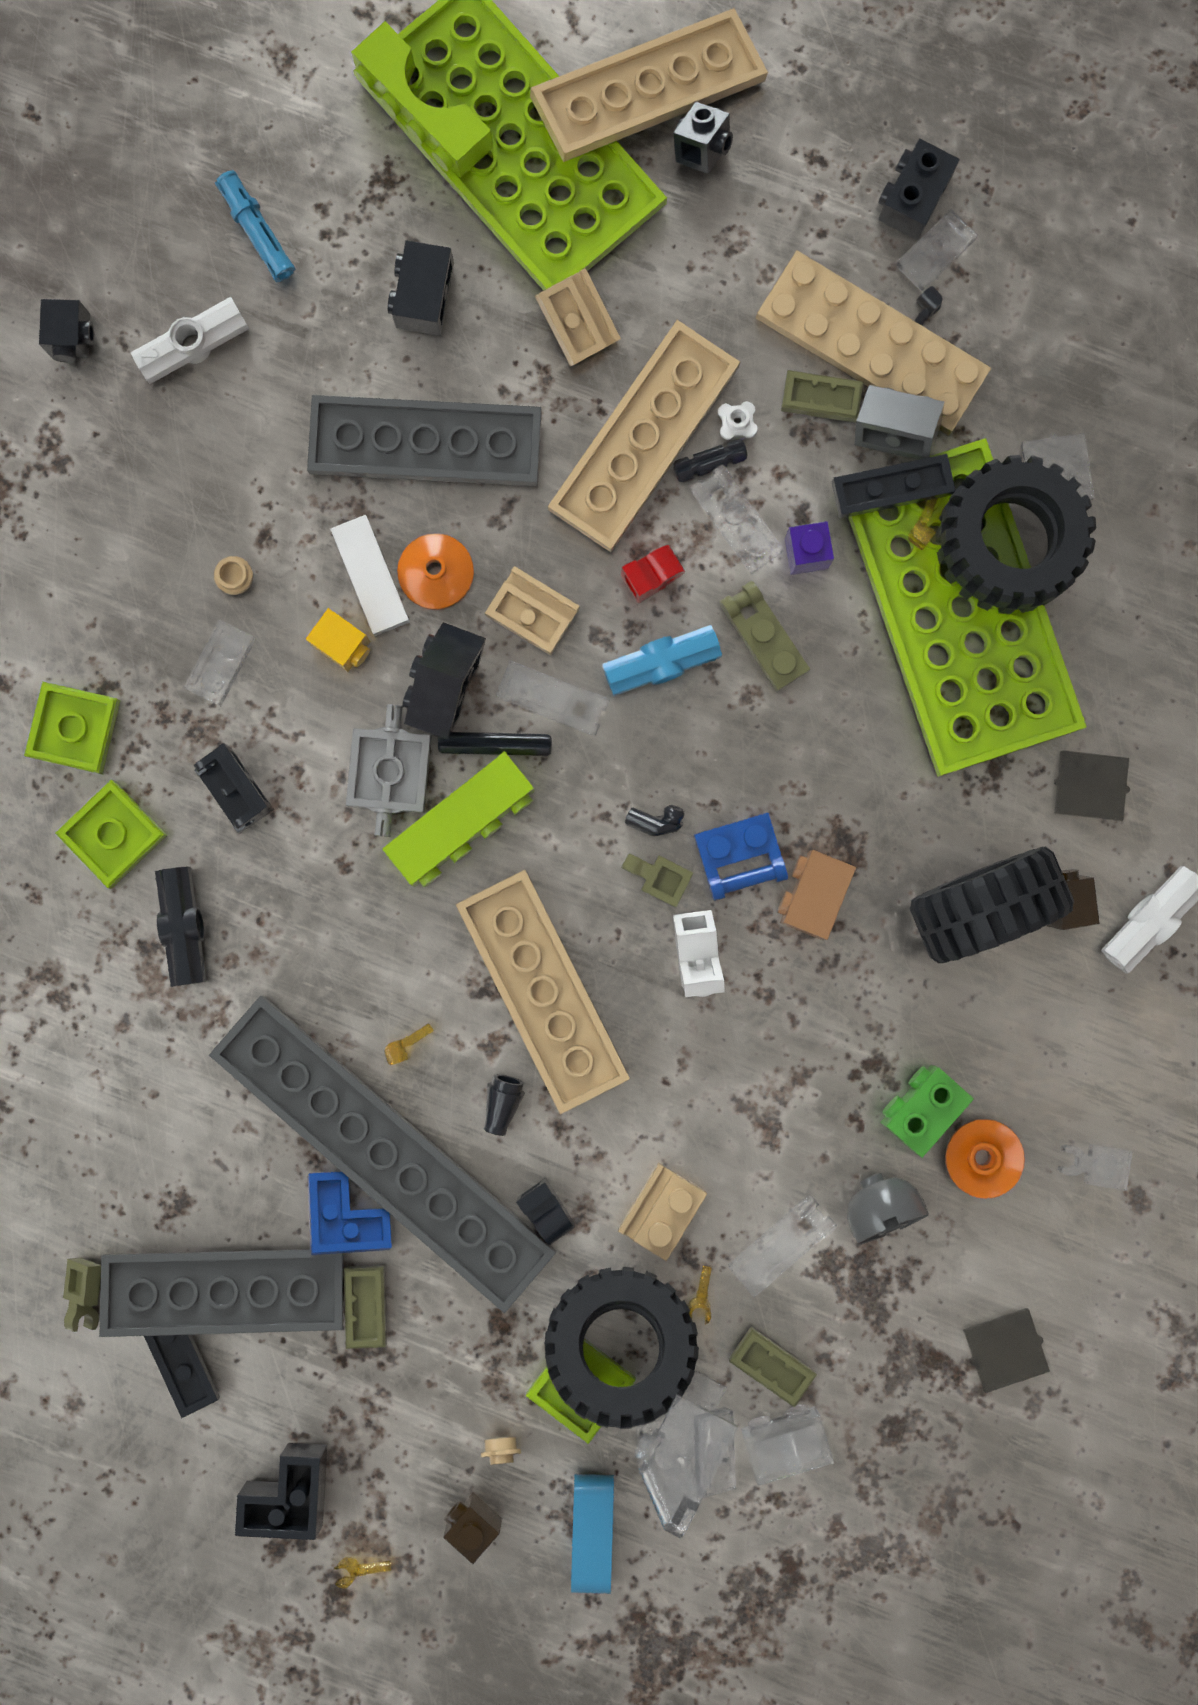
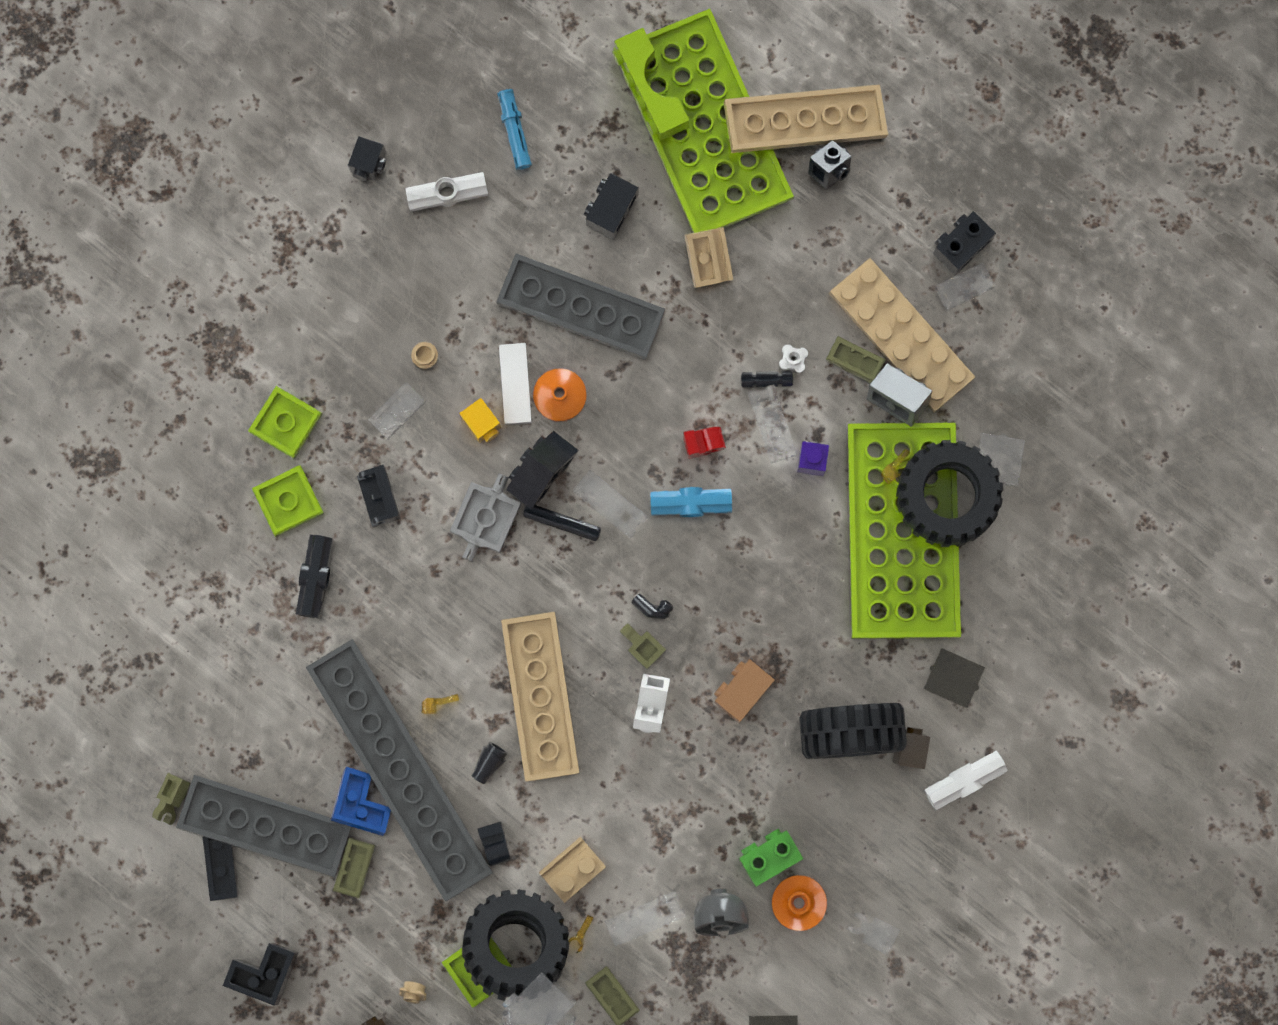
camera: 20 degrees right, 5 degrees down
lime brick [382,751,535,887] -> none
tan plate [485,566,580,655] -> none
tan plate [548,320,740,552] -> none
blue plate [694,813,788,901] -> none
olive plate [719,581,810,692] -> none
black plate [831,454,955,519] -> none
black hand [914,286,943,325] -> none

